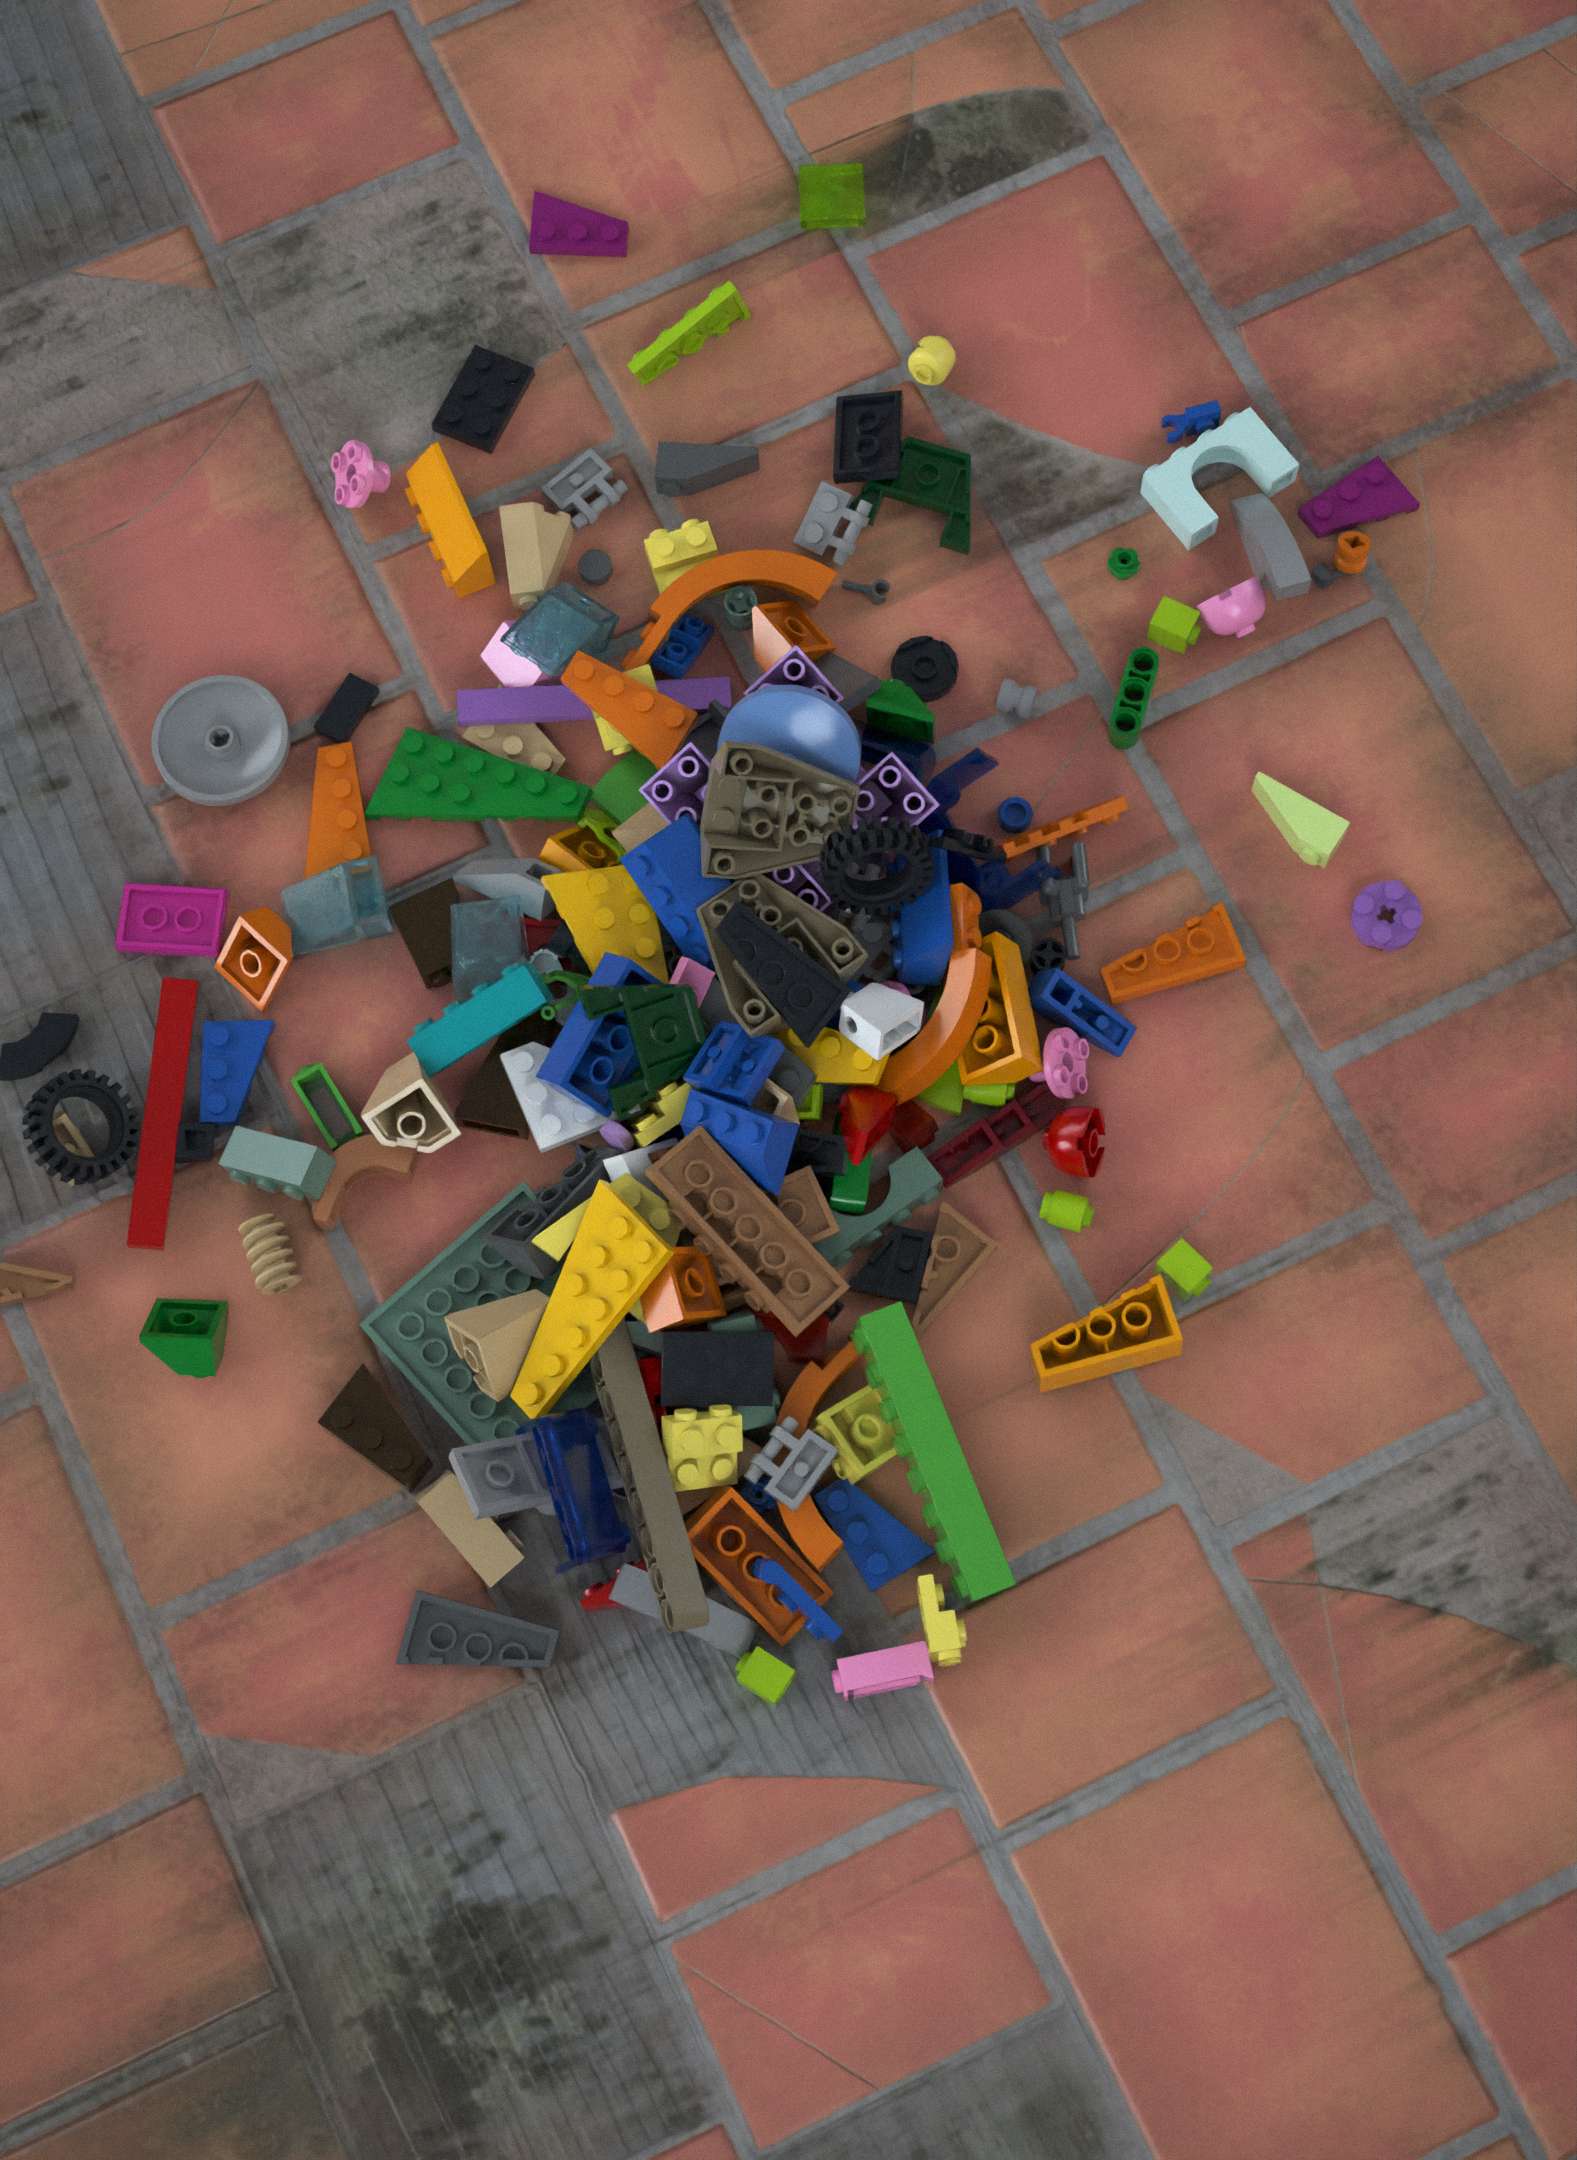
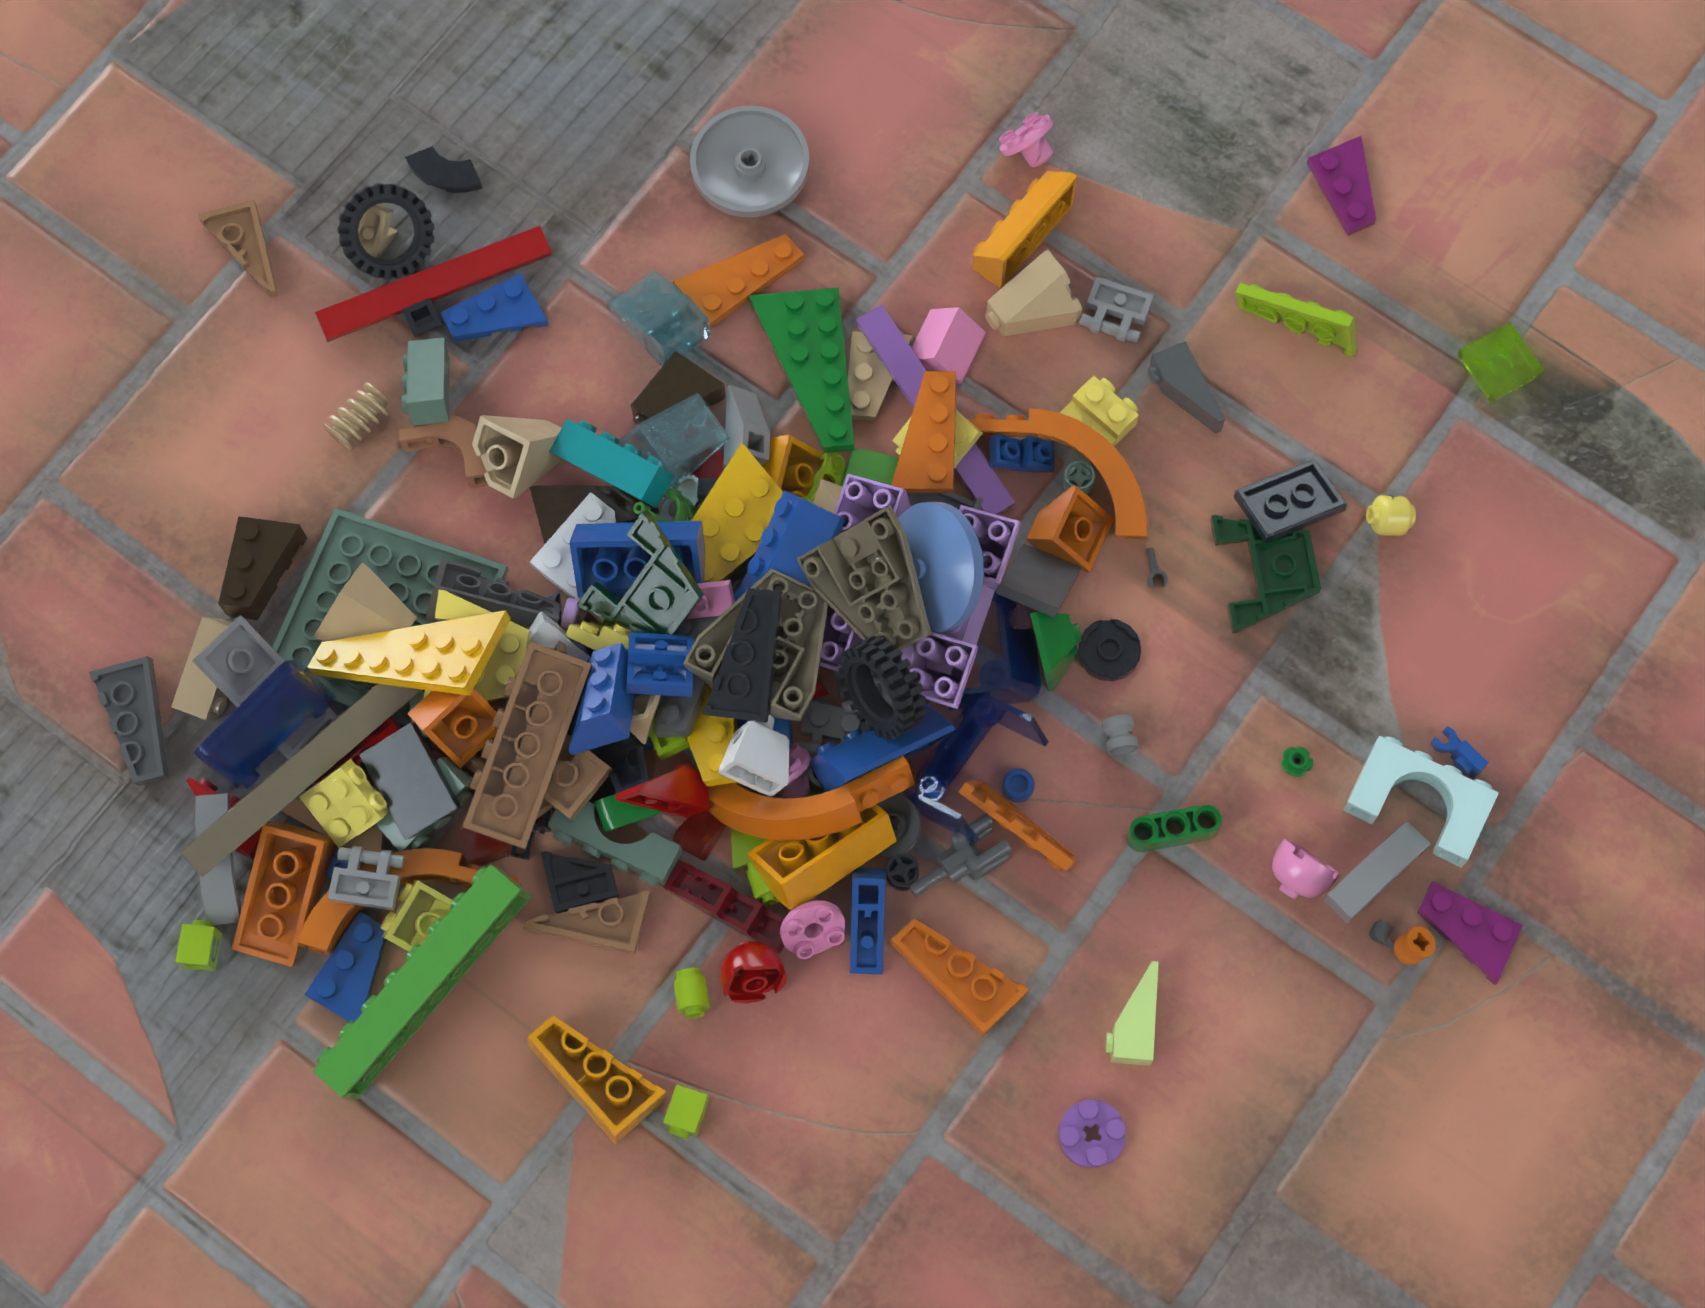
camera: 60 degrees right, 0 degrees up
dark pink tile [115,883,229,958] -> none
green slope [139,1298,229,1378] -> none
orange slope [214,906,293,1012] -> none
window [290,1062,365,1152] -> none
black tile [314,672,380,744] -> none
black plate [431,345,535,454] -> none
clear light blue slope [500,582,620,677] -> none
dark grey tile [578,550,613,585] -> none
blue plate [752,1558,844,1642] -> none
light grey plate [793,481,873,566] -> none
bright pink window [831,1640,934,1701] -> none
light yellow plate [917,1574,967,1667] -> none
black piece [928,828,1007,864] -> none
lime brick [1146,596,1203,655] -> none

